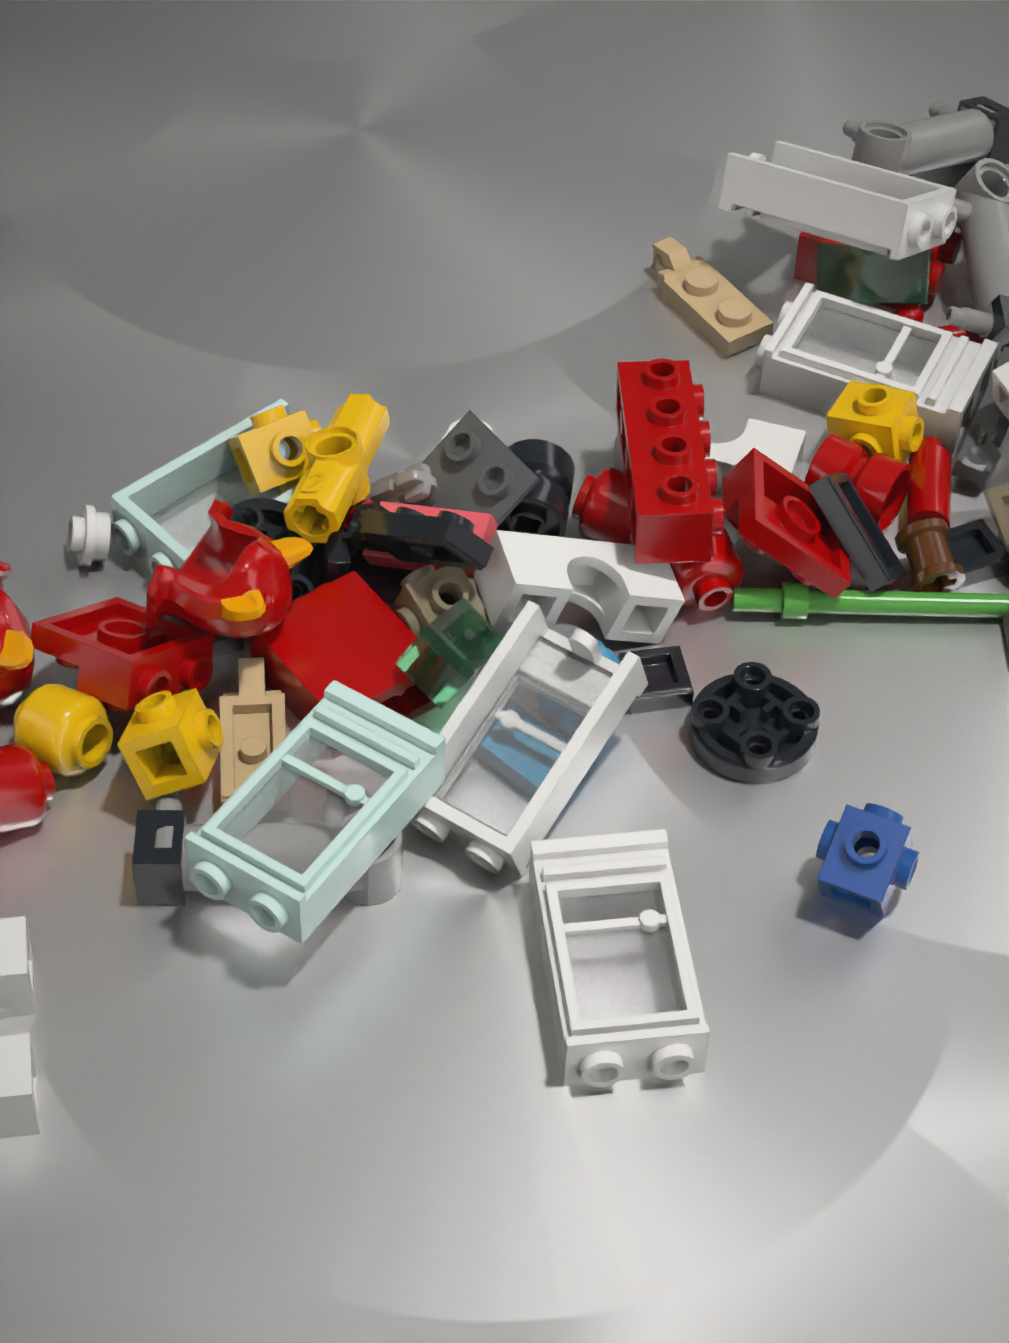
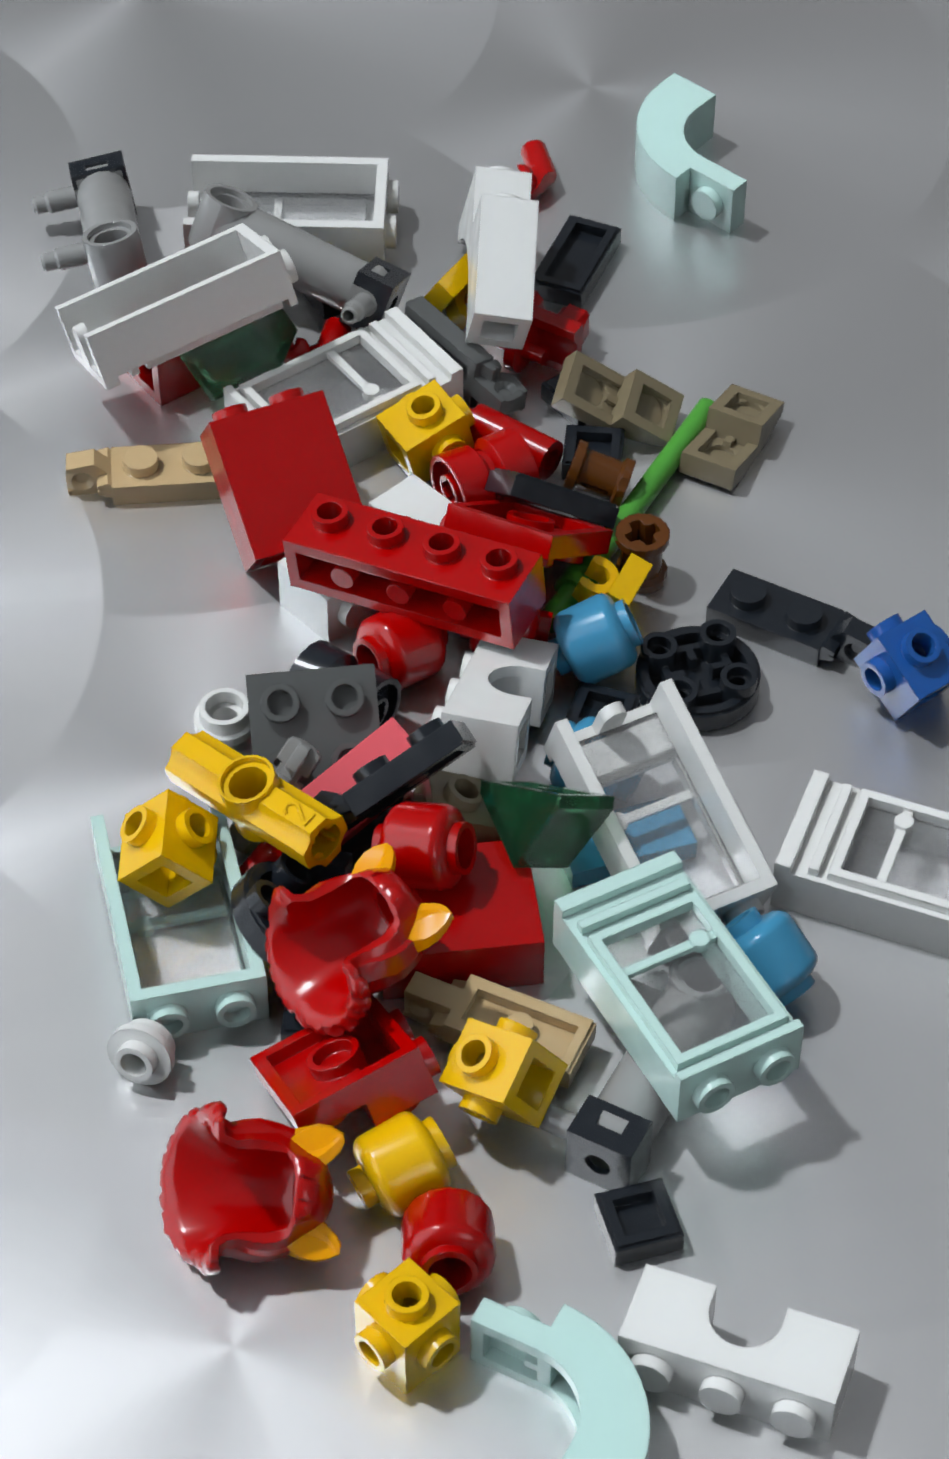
camera: 60 degrees left, 0 degrees up
none -> red brick [200,387,362,572]
none -> red head [371,801,477,891]
none -> dark azure head [547,593,644,684]
none -> yellow tile [572,553,653,607]
none -> black tile [593,1178,684,1266]
none -> reddish brown bush [615,513,670,595]
none -> black hinge [706,569,874,668]
none -> dark azure head [725,907,818,1007]

